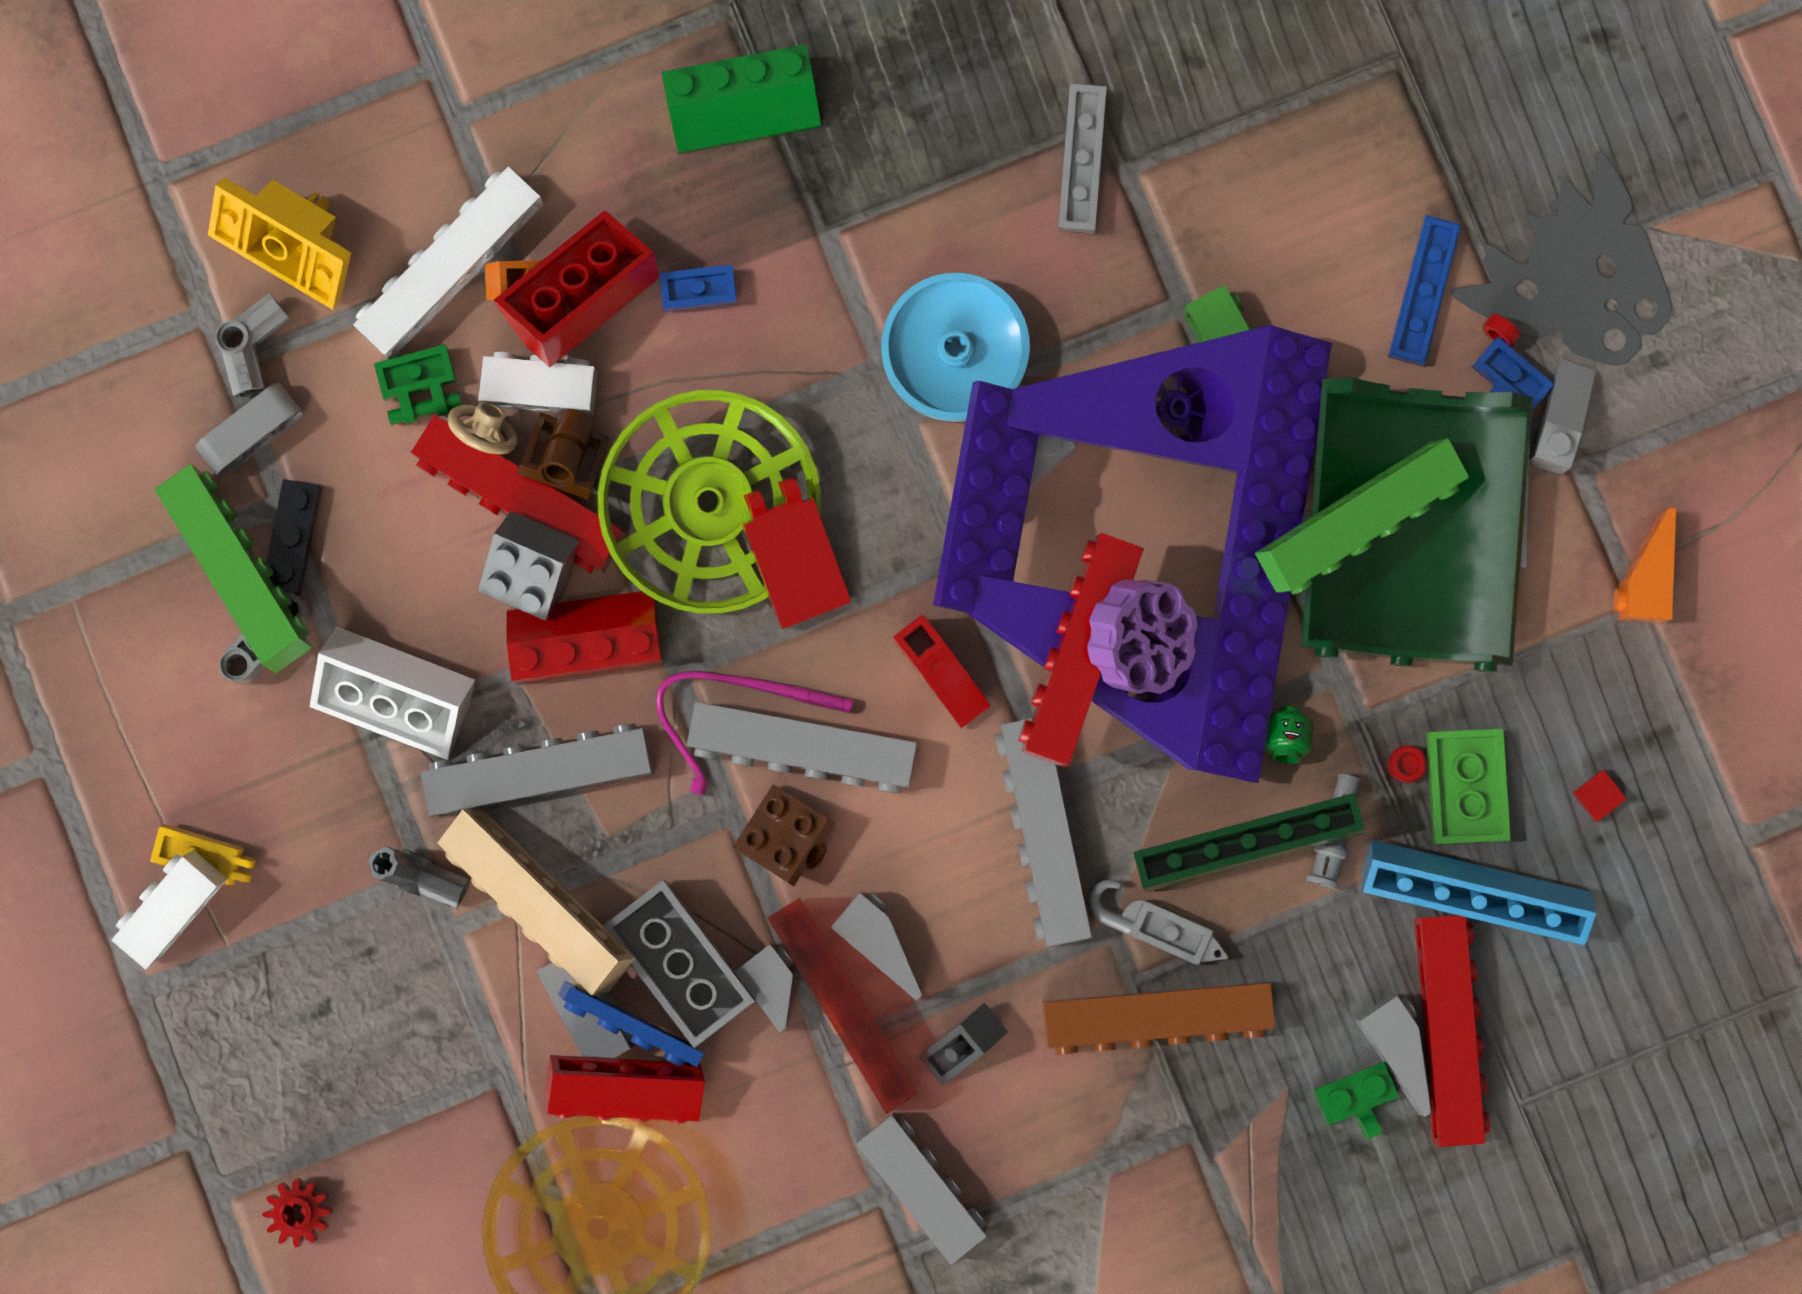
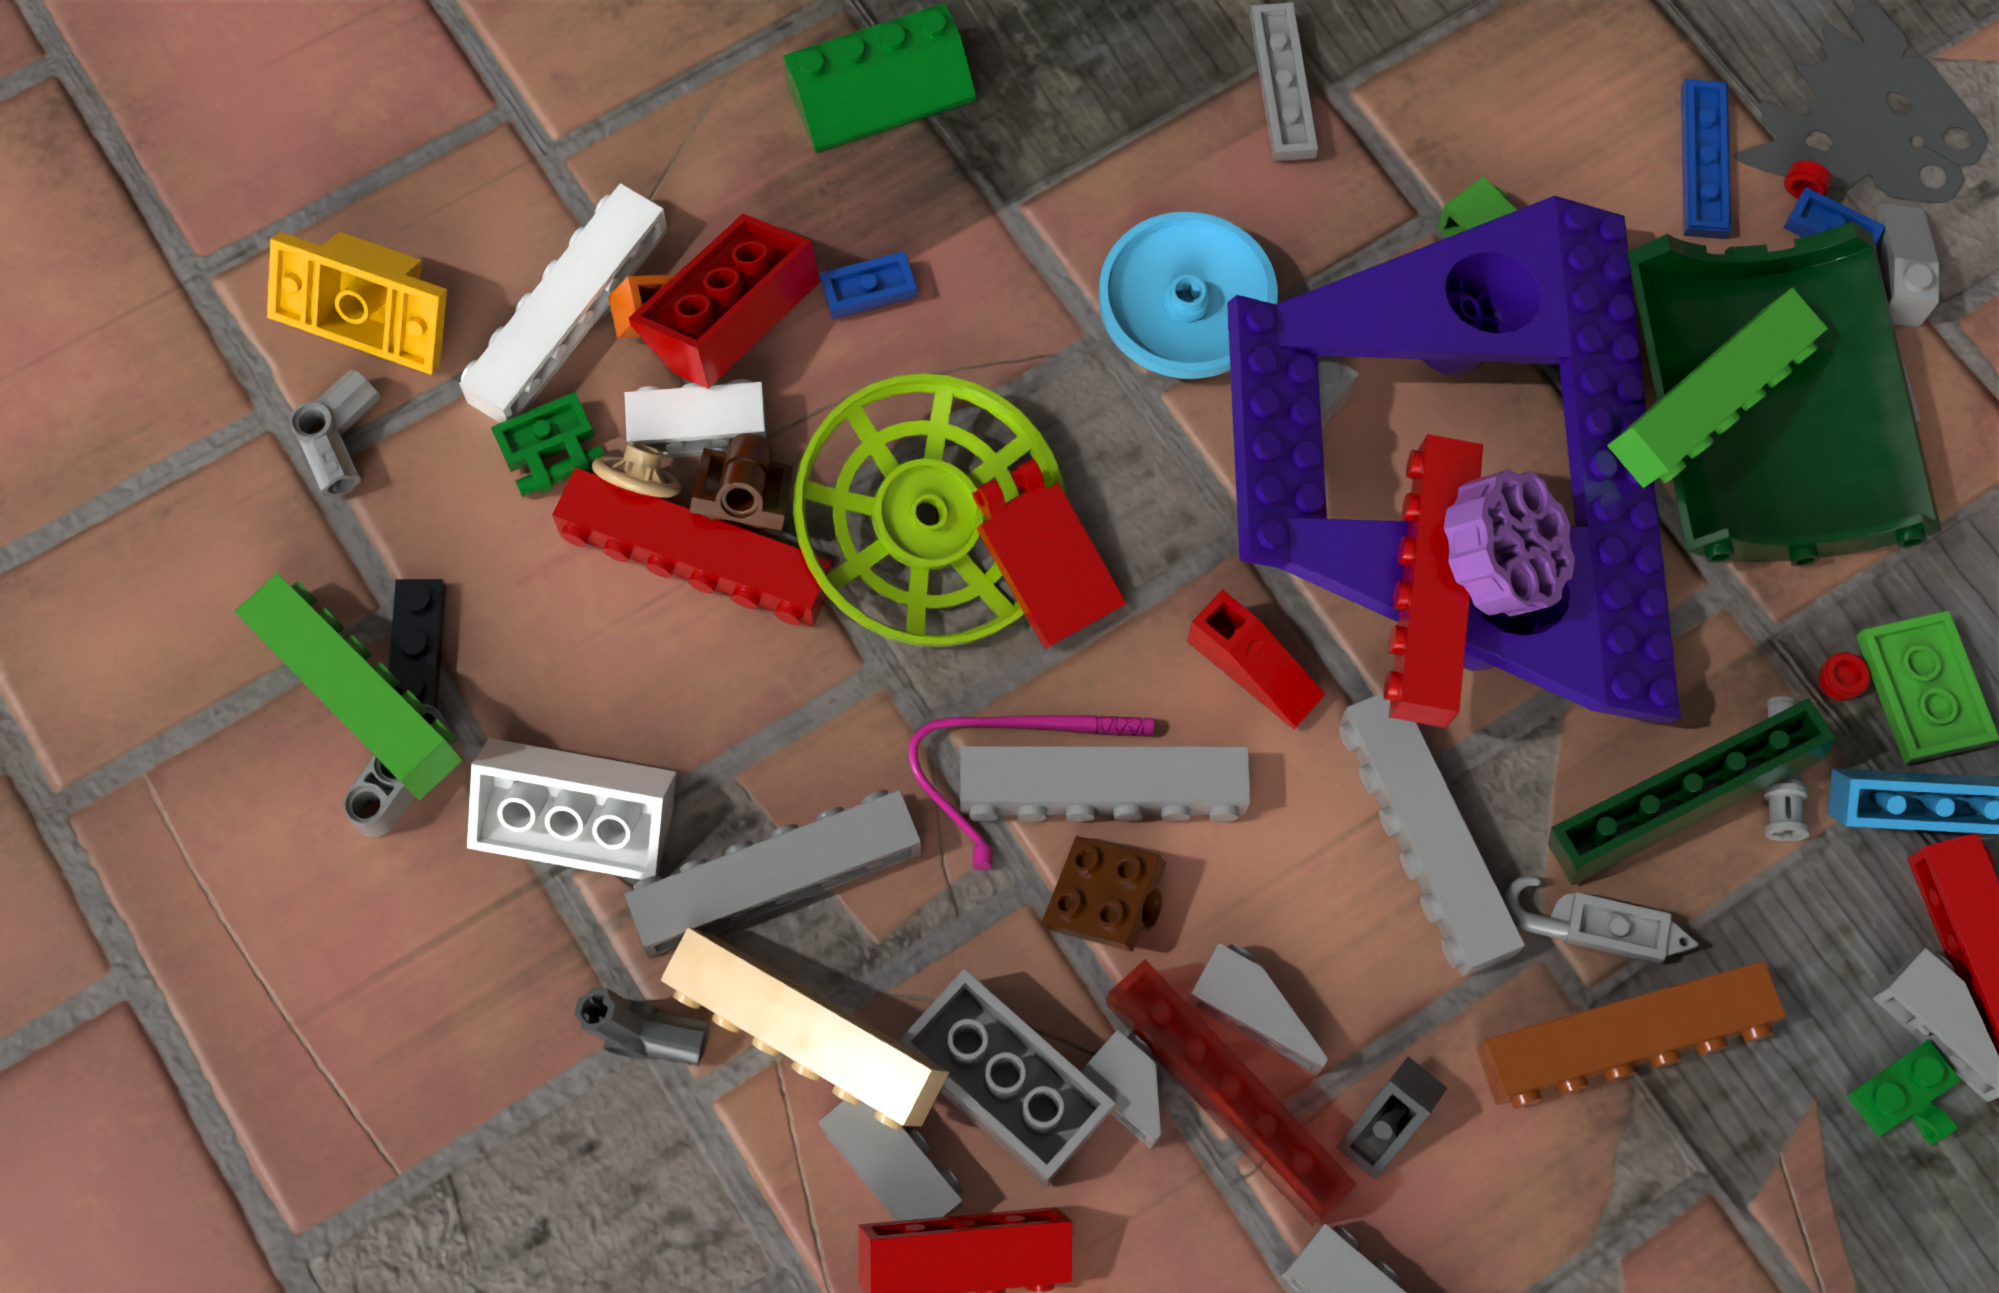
camera: 15 degrees left, 15 degrees down
white brick [112,850,228,970] -> none
yellow hinge [150,824,256,885] -> none
light grey beam [195,383,303,478] -> none
brick [478,511,579,621] -> none
red slope [506,591,664,684] -> none
blue plate [558,981,704,1067] -> none
green head [1264,706,1313,764] -> none

